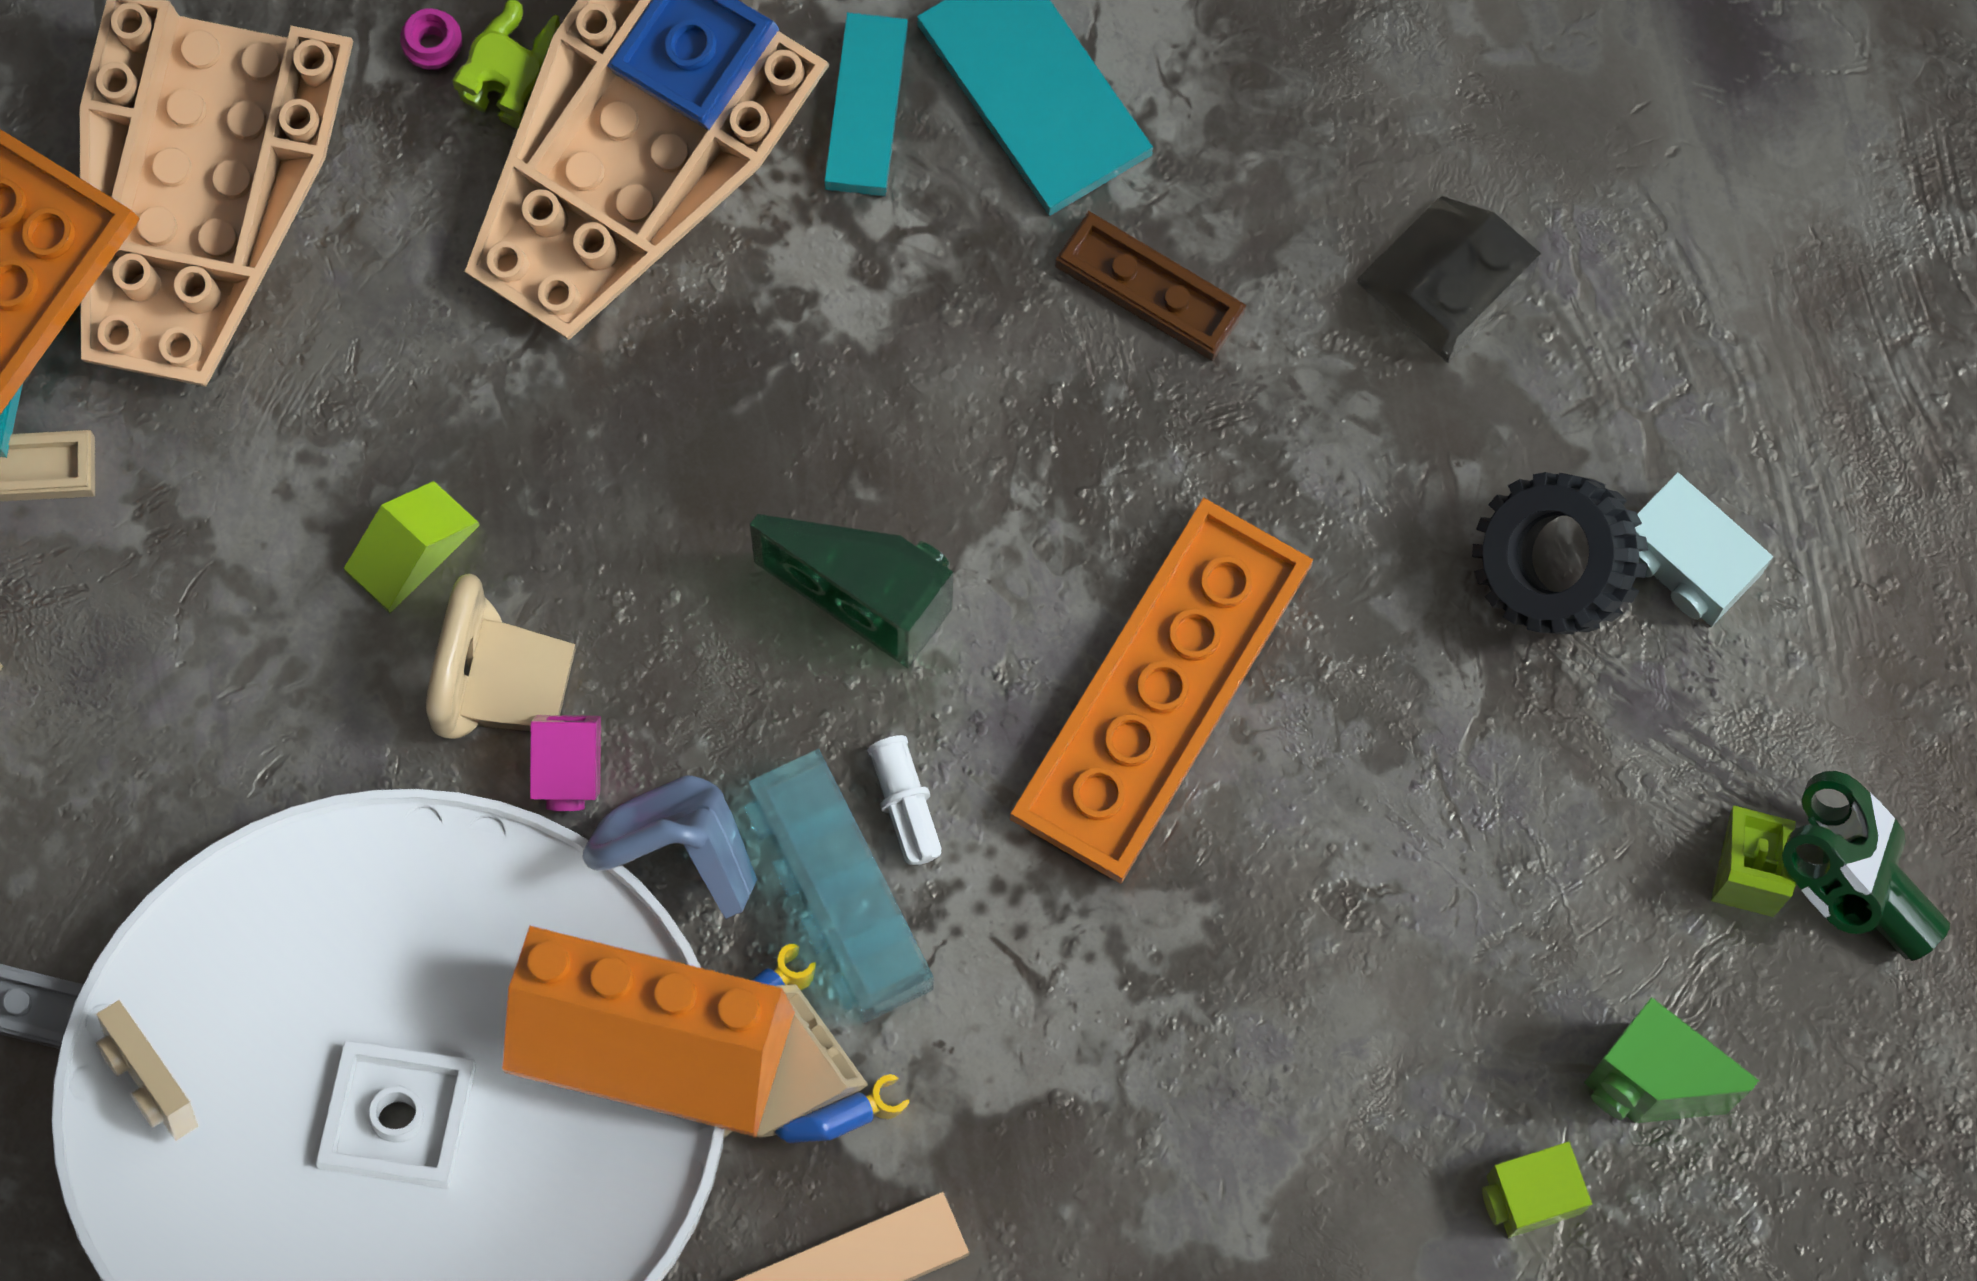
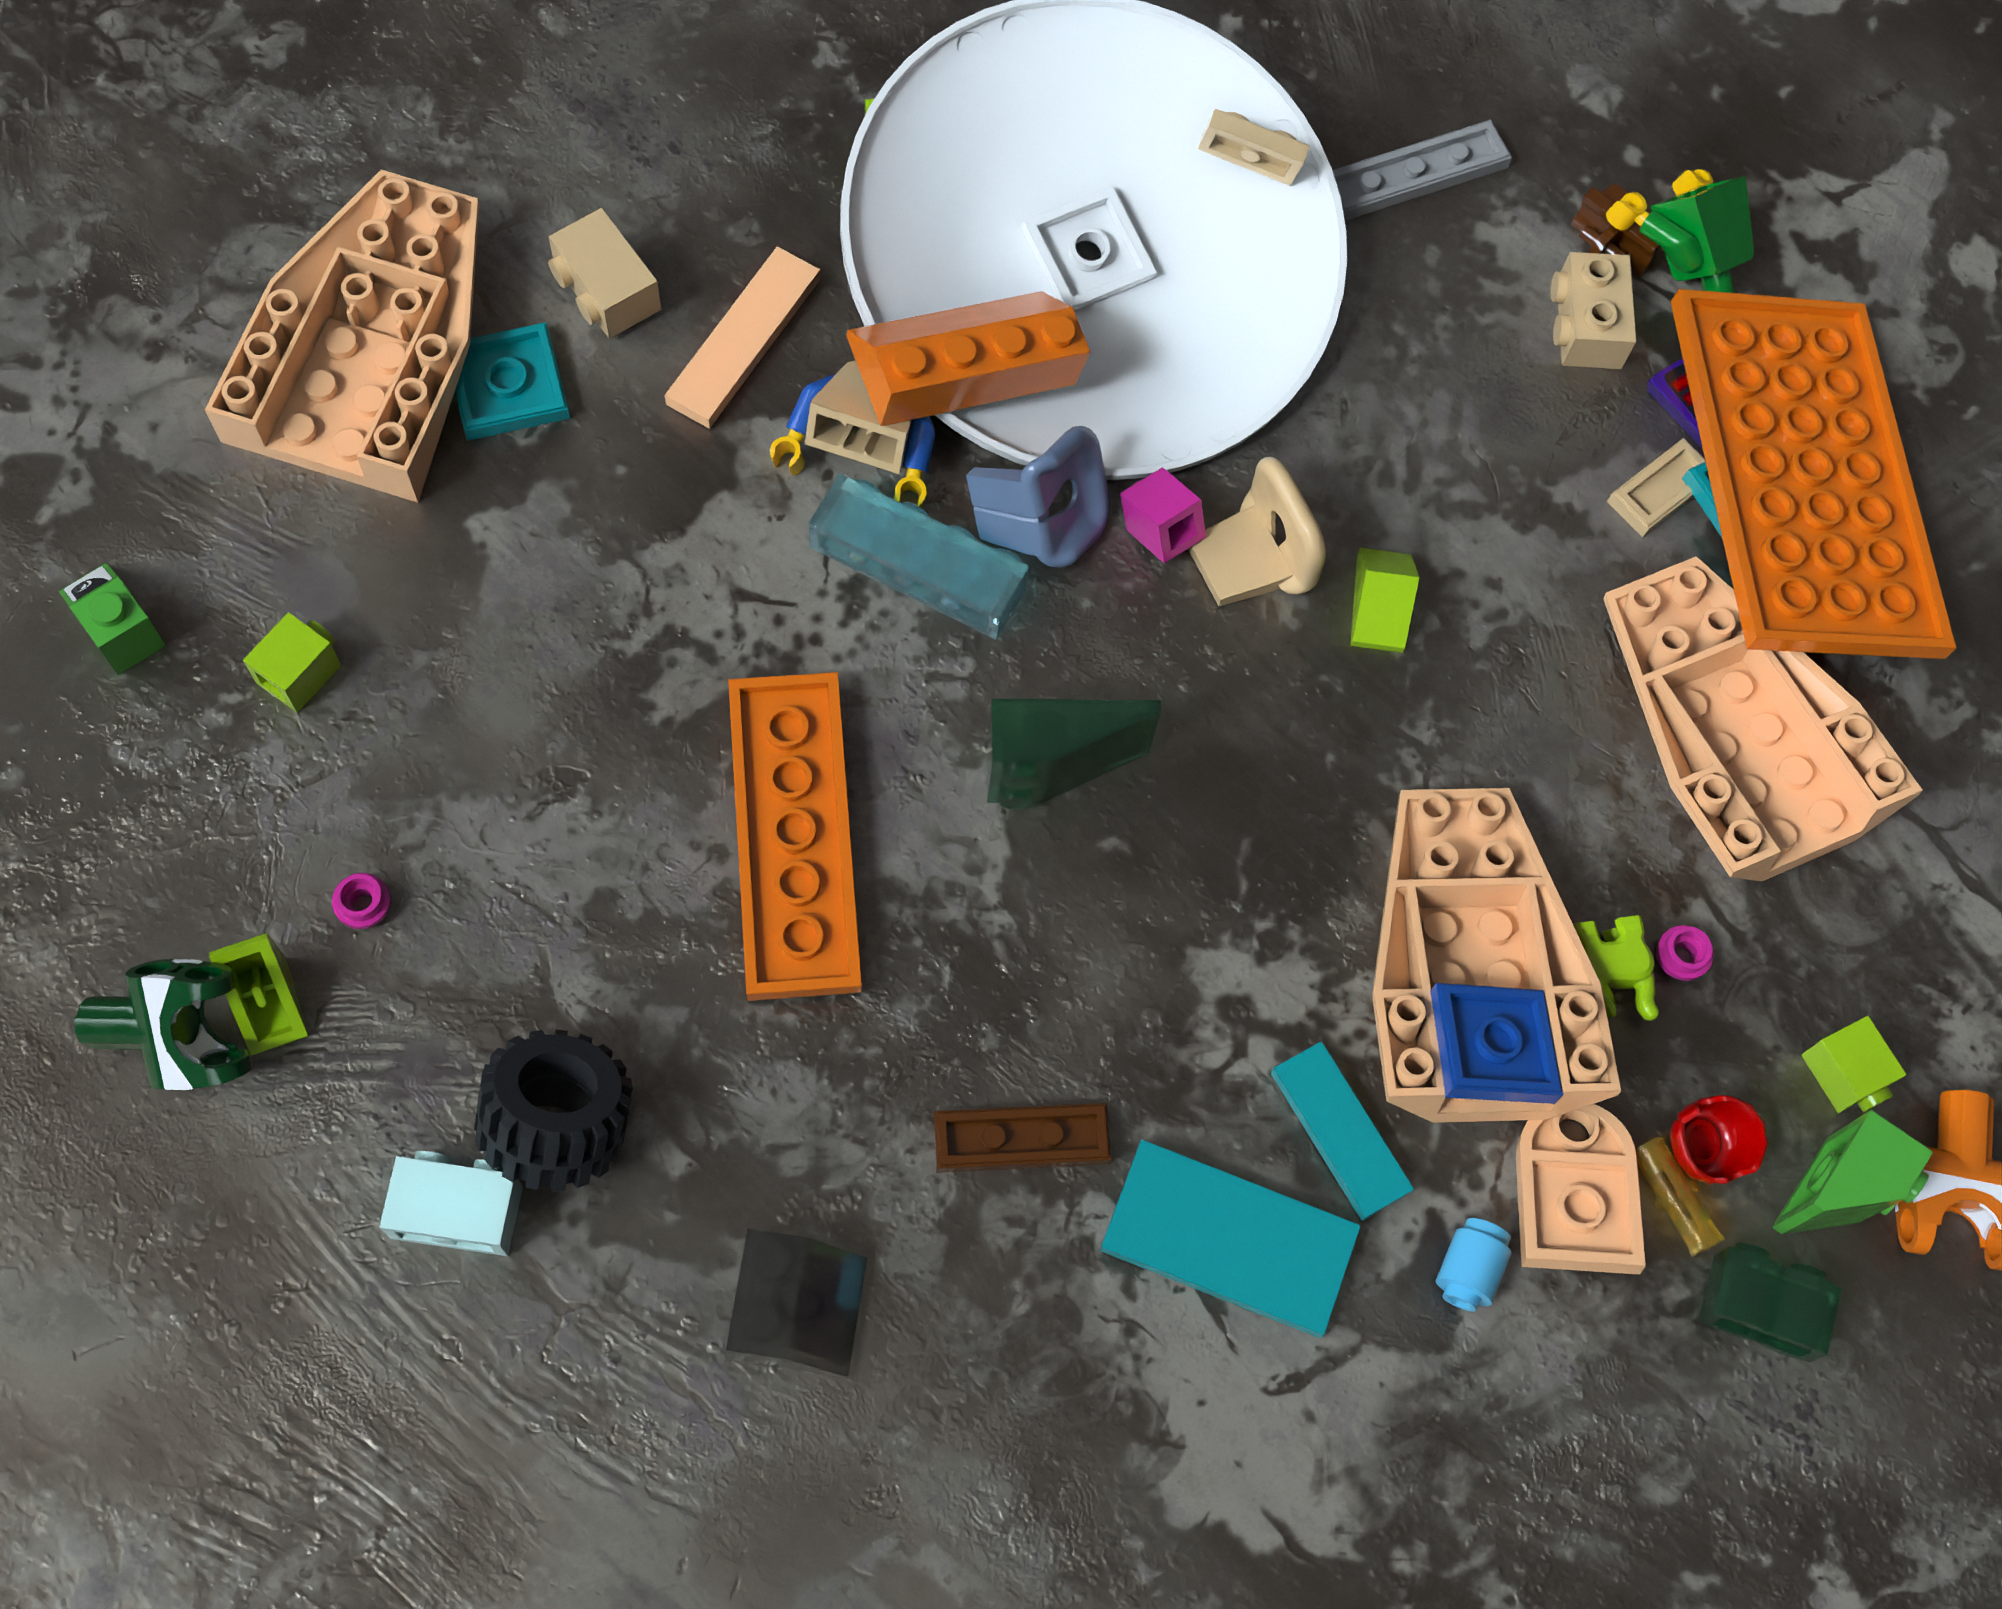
camera: 140 degrees right, 5 degrees down
white axle [867,735,941,865] -> none
bright green slope [1584,997,1759,1123] -> none
none -> dark pink plate [332,873,391,929]

